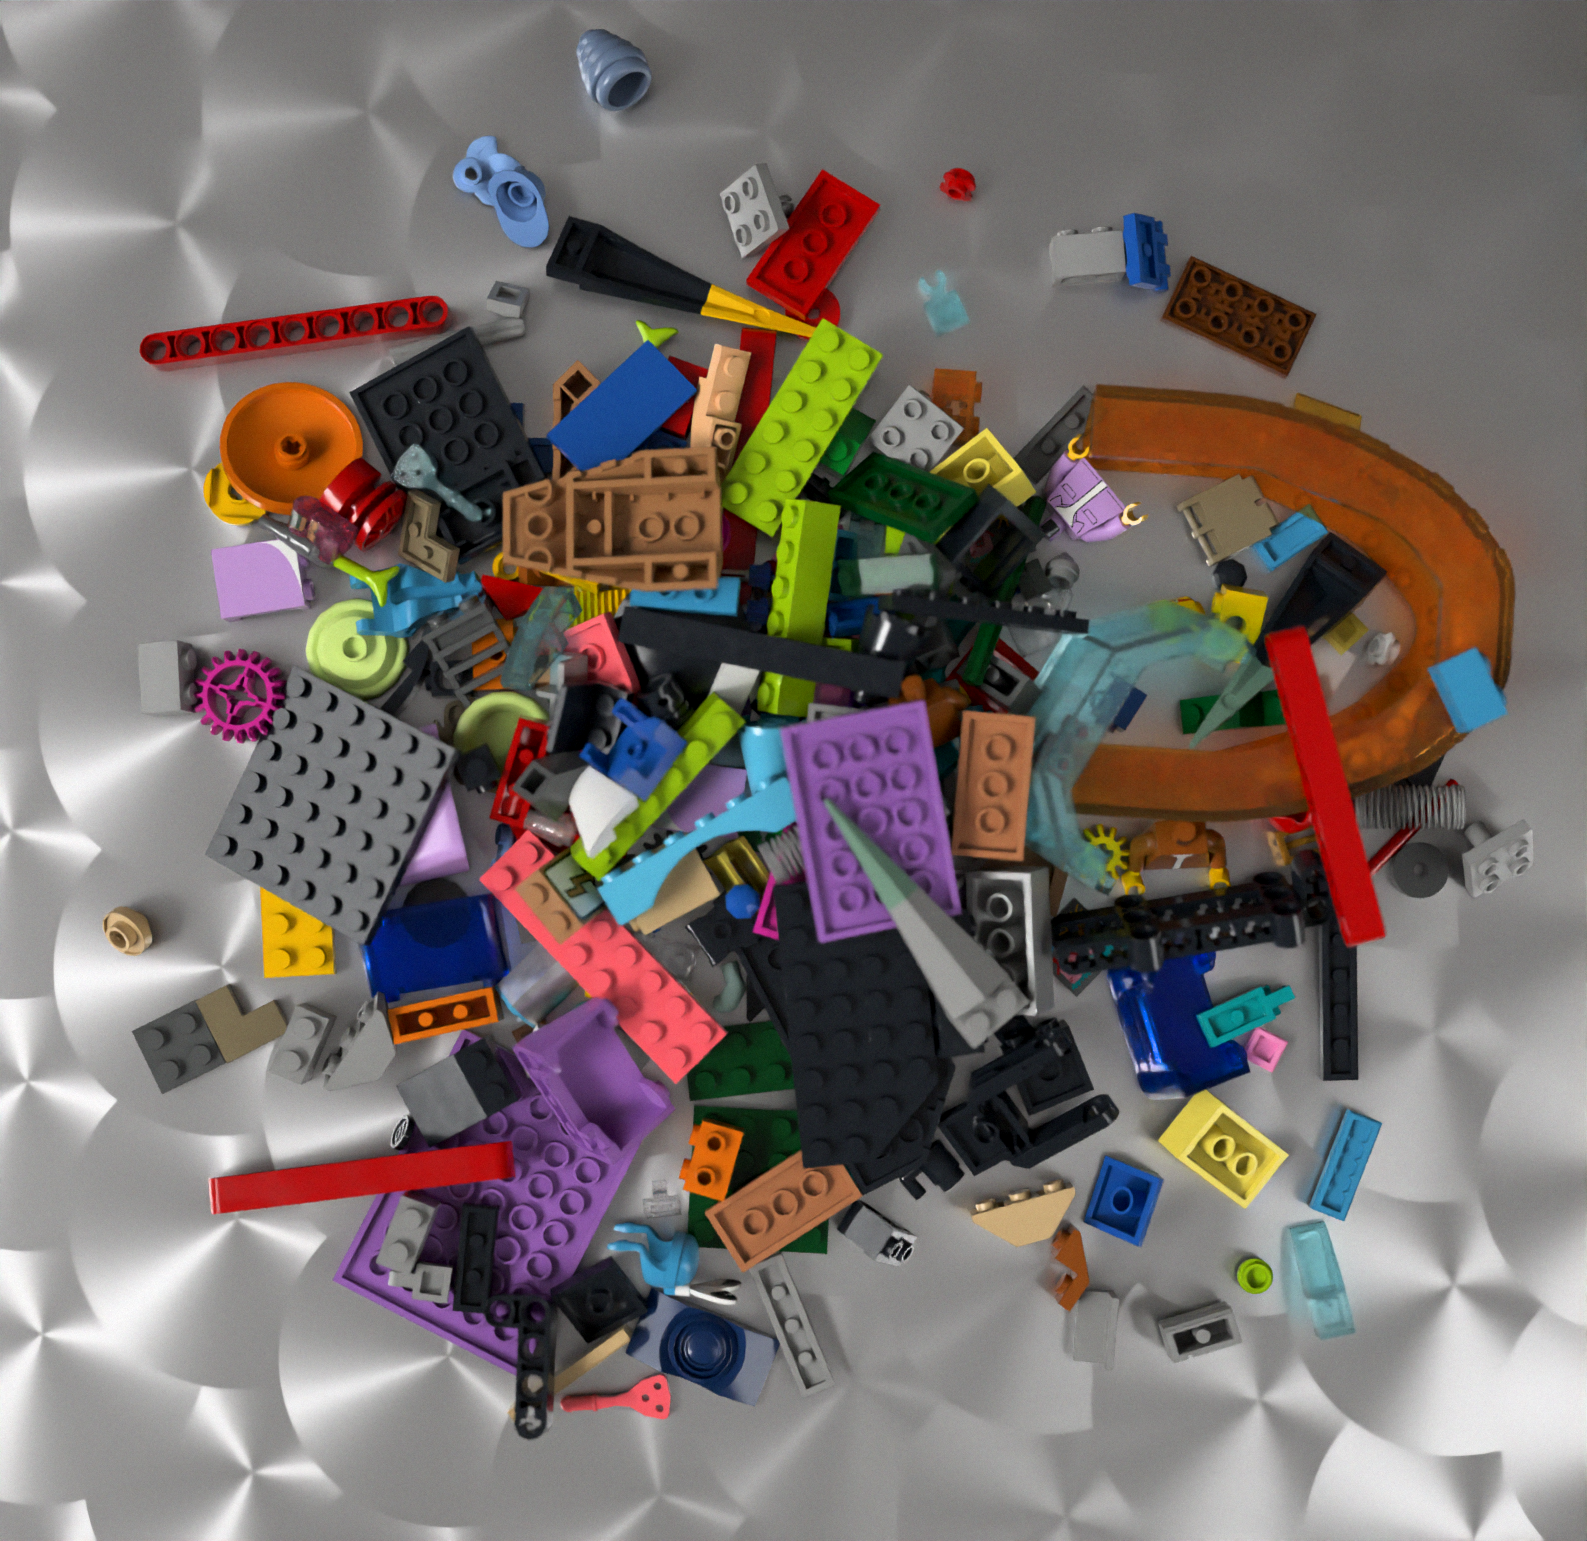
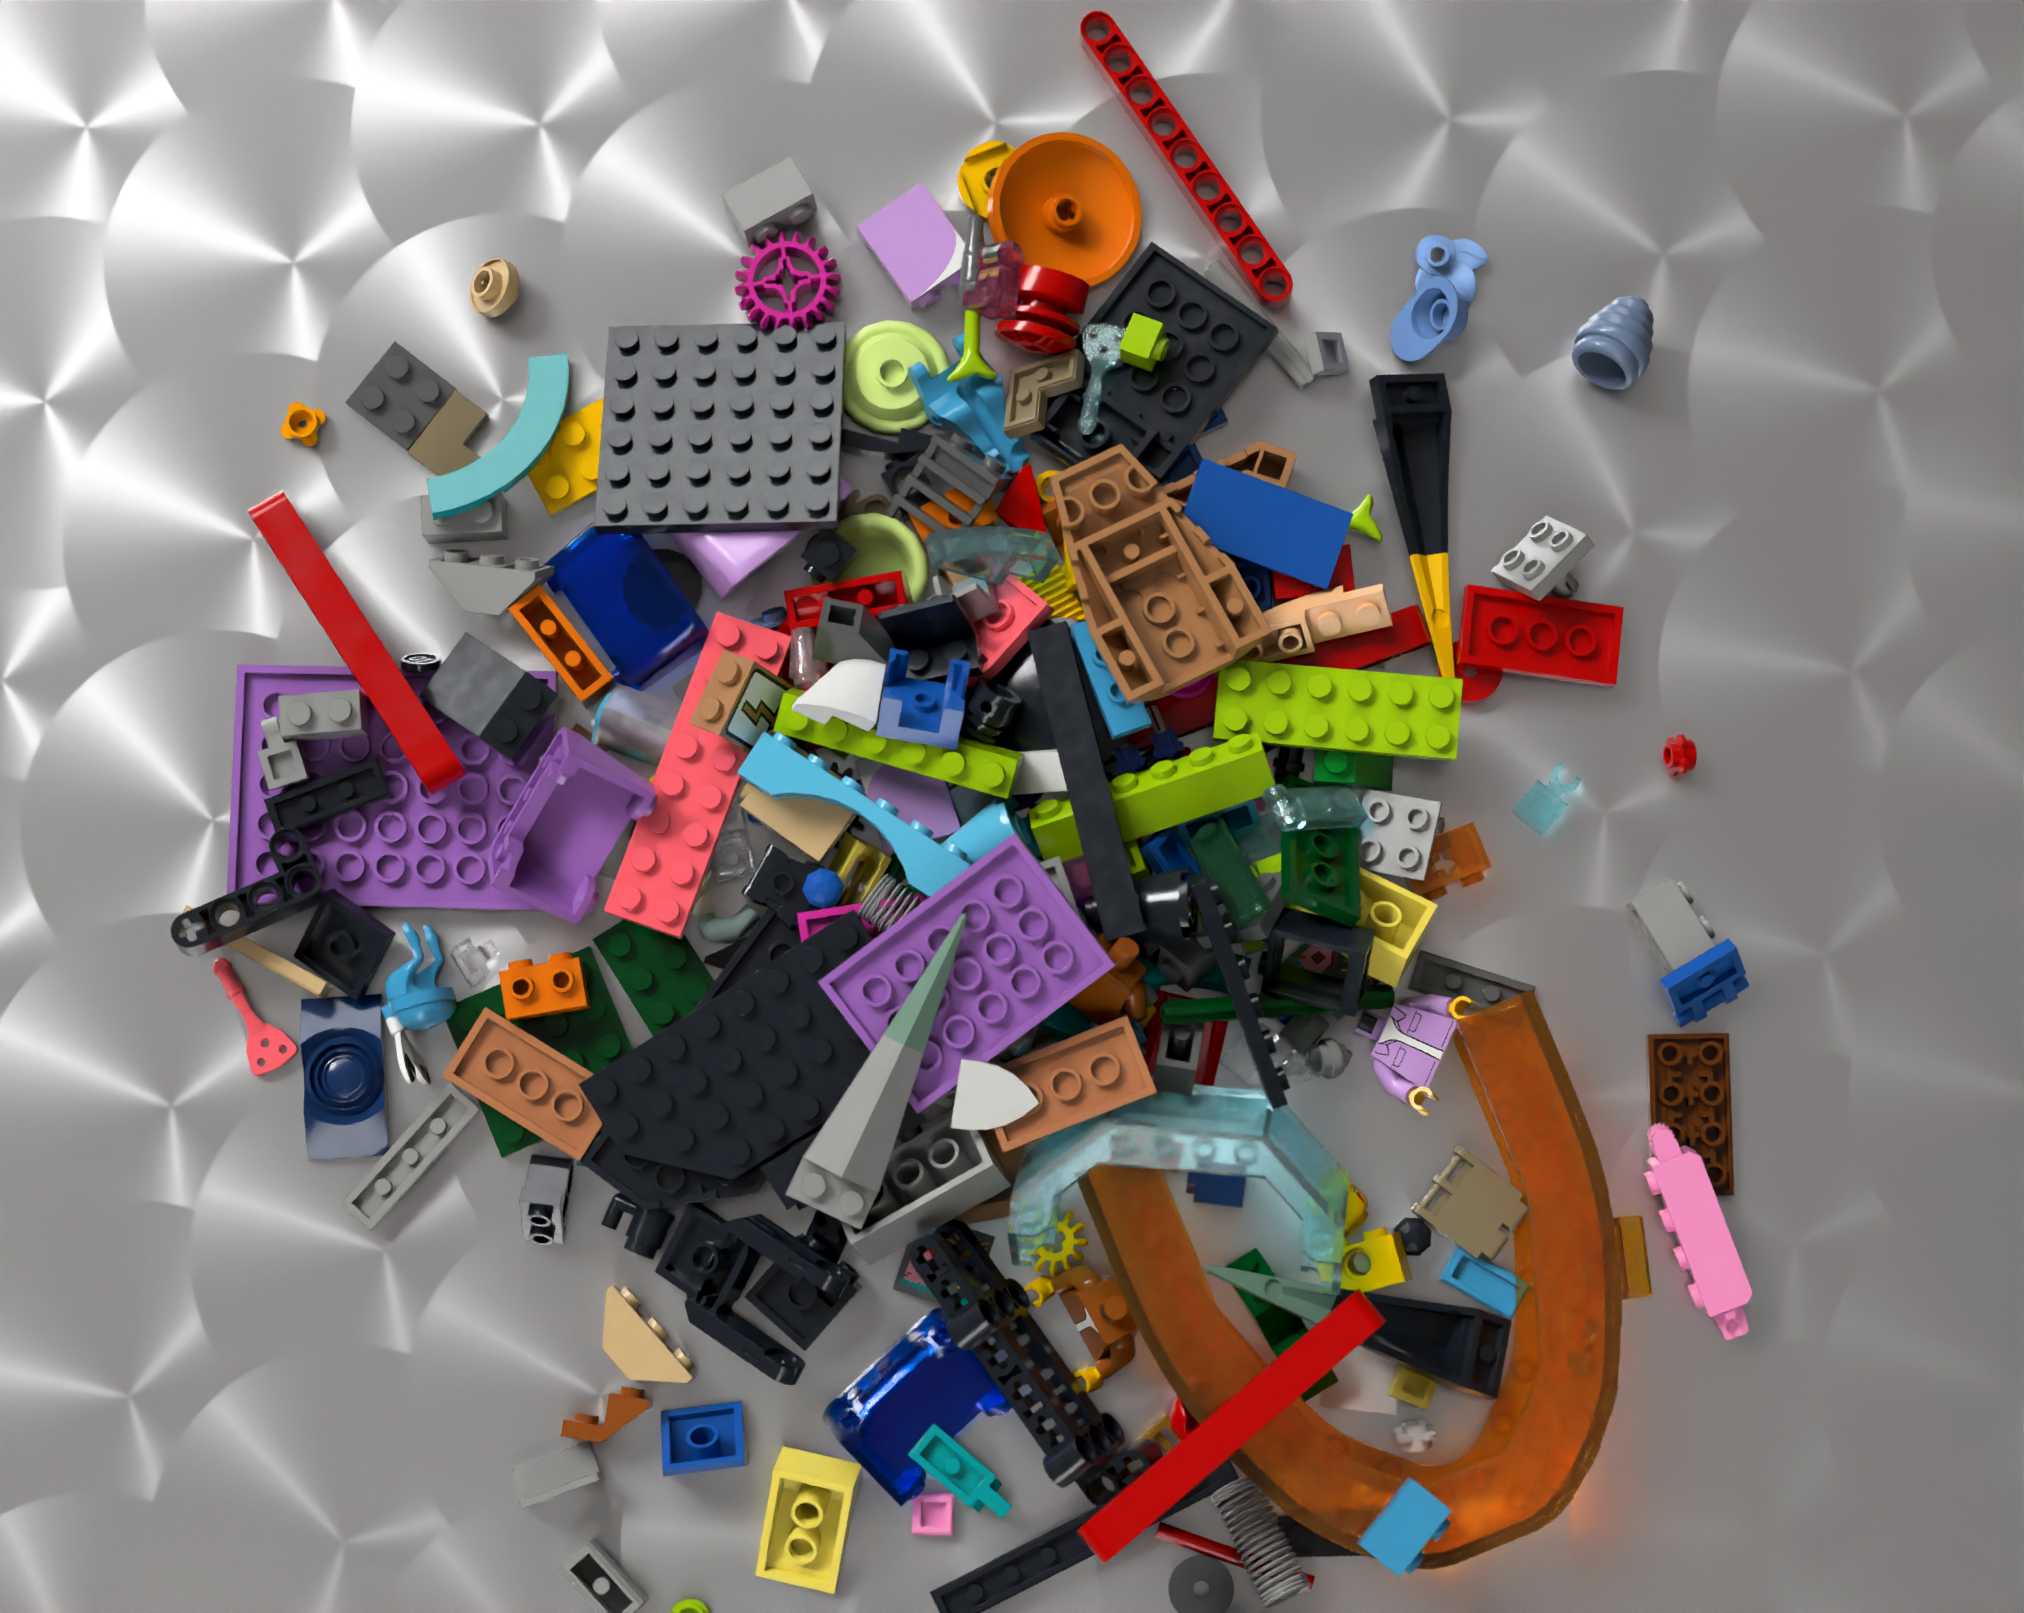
camera: 65 degrees right, 5 degrees down
none -> light orange plate [281,402,326,447]
none -> tile [427,353,569,520]
none -> white sticker [951,1059,1039,1130]
none -> lime plate [1118,313,1169,372]
none -> clear light blue plate [1262,784,1368,831]
none -> bright pink hinge [1644,1122,1753,1340]

